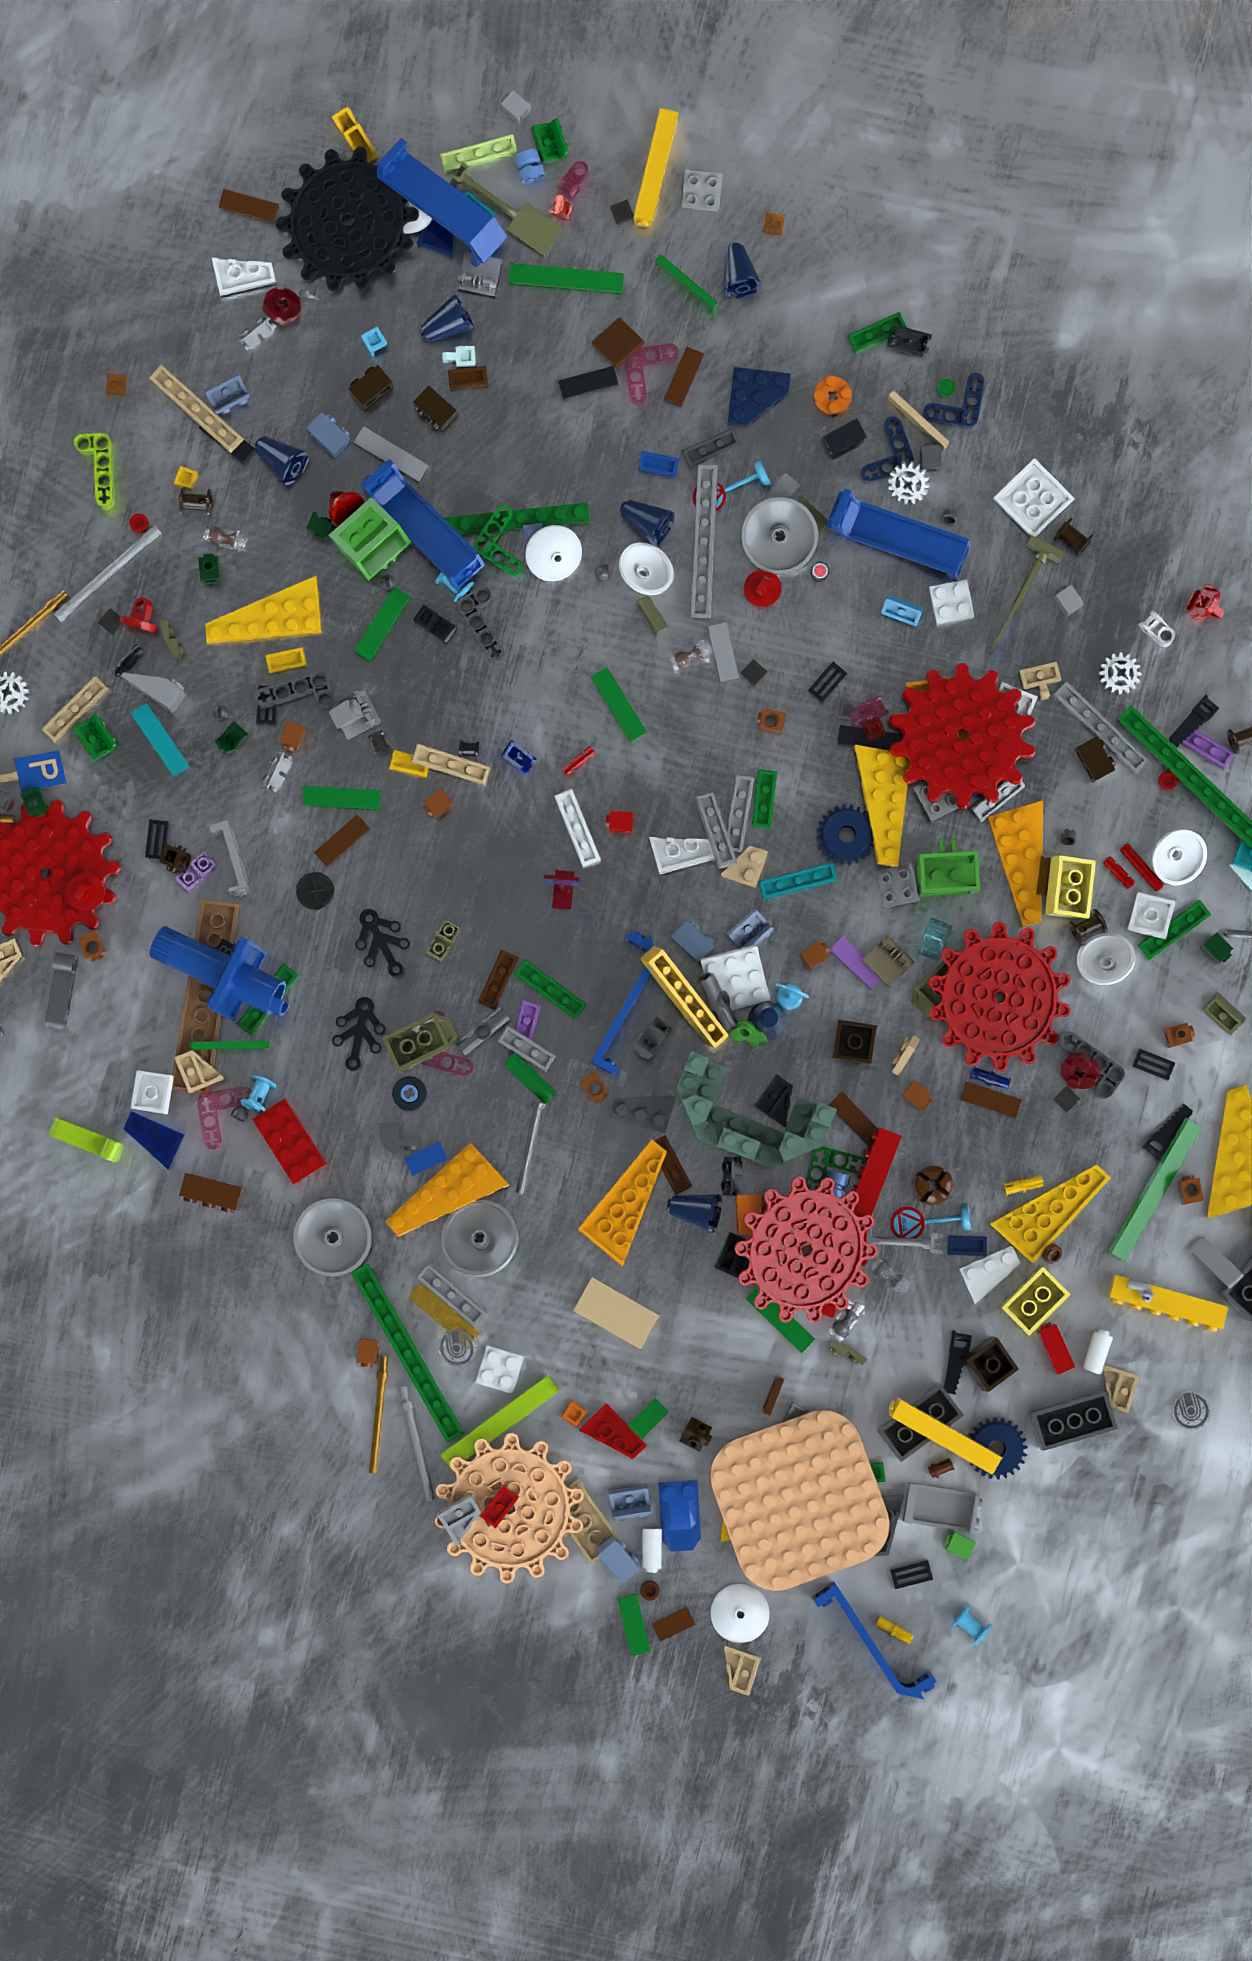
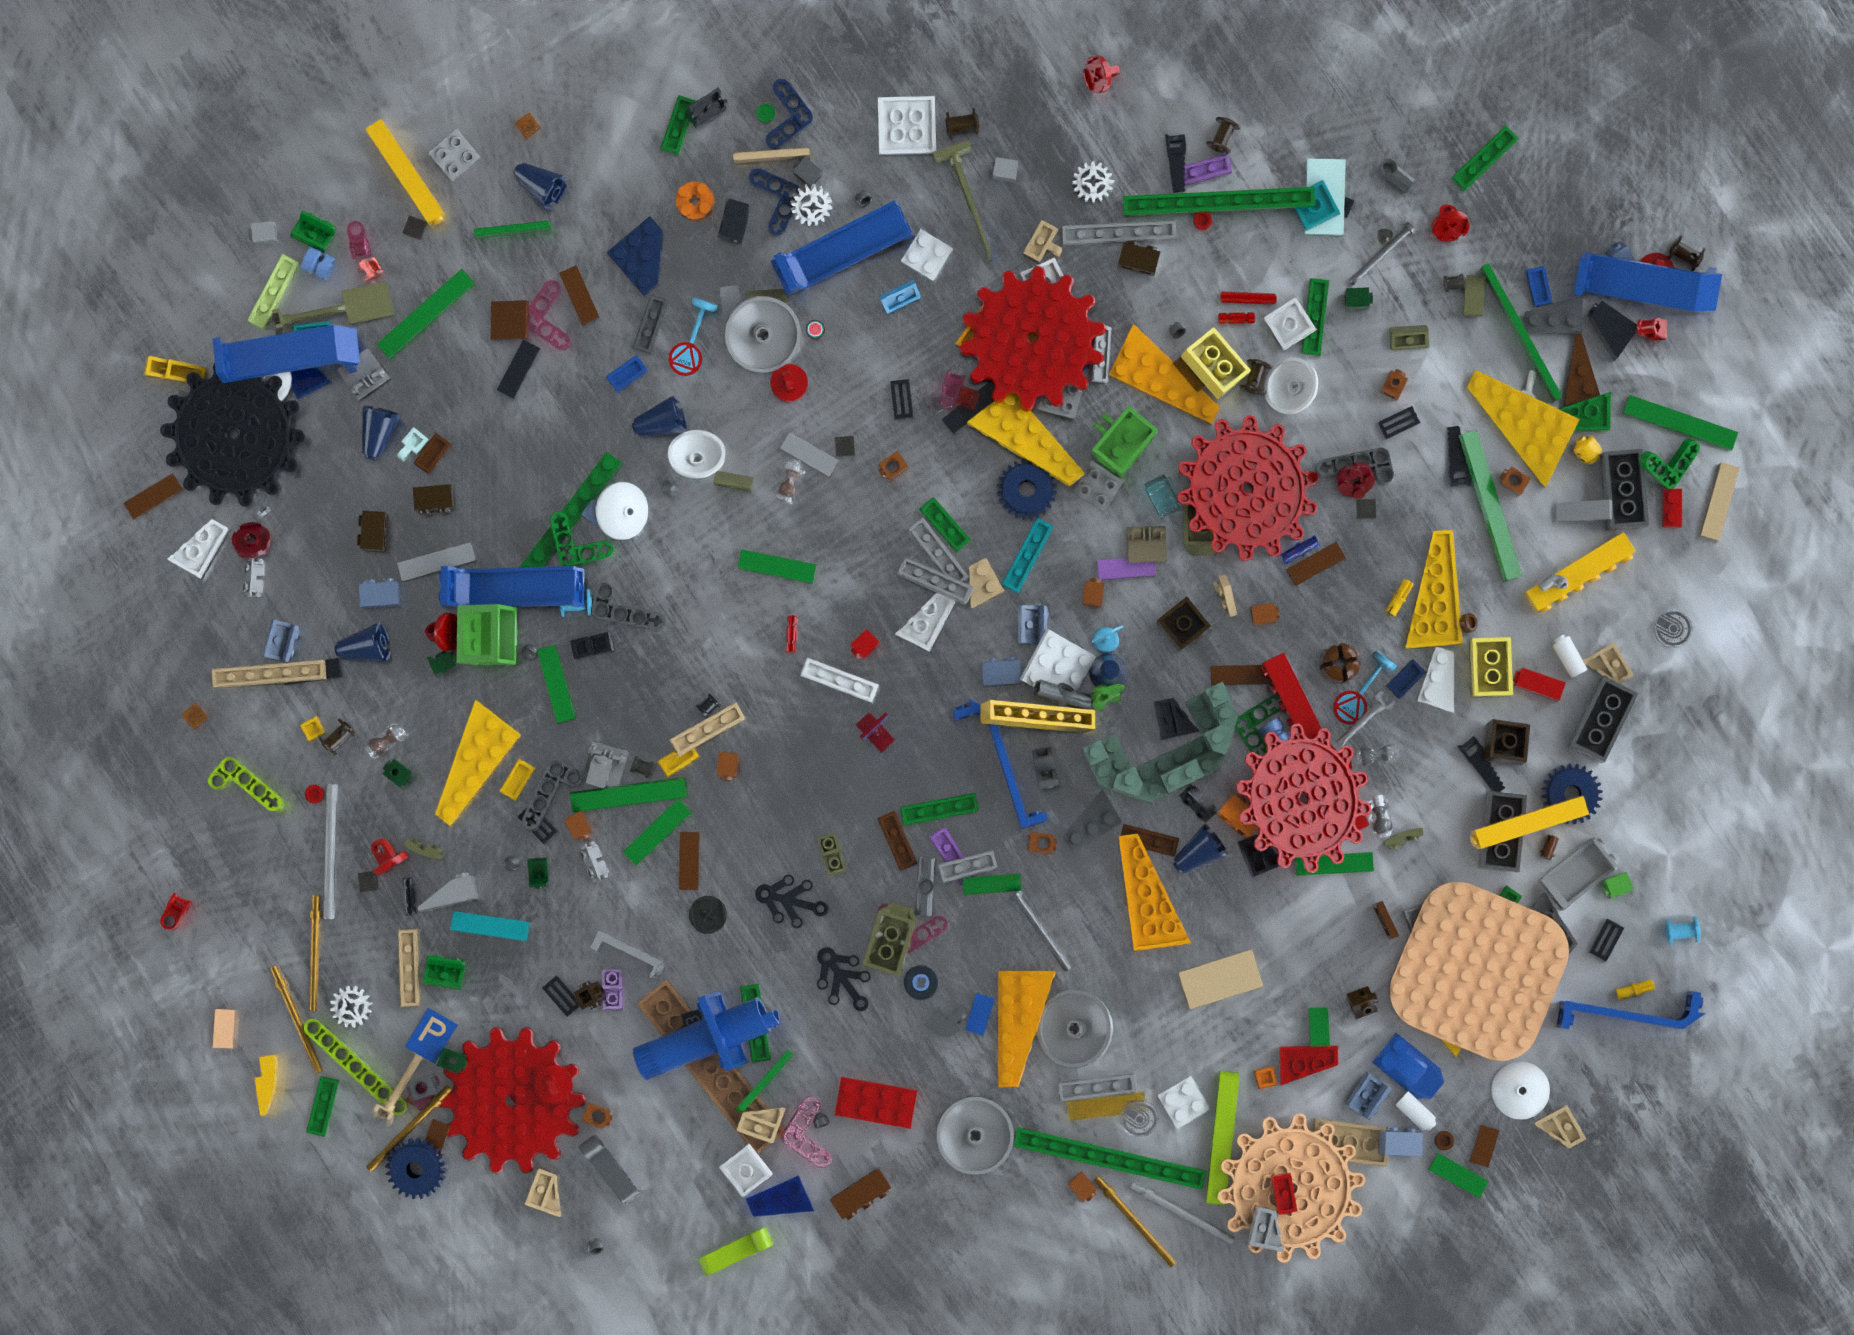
camera: 45 degrees left, 0 degrees up
medium azure hose [240,1075,276,1113] -> none
medium azure panel [361,327,387,357] -> none
clear blue slope [501,740,537,775] -> none
light grey plate [691,465,718,619] -> none
white piece [1138,611,1175,647] -> none
white dish [1152,829,1207,885] -> none
none -> green tile [570,777,687,812]

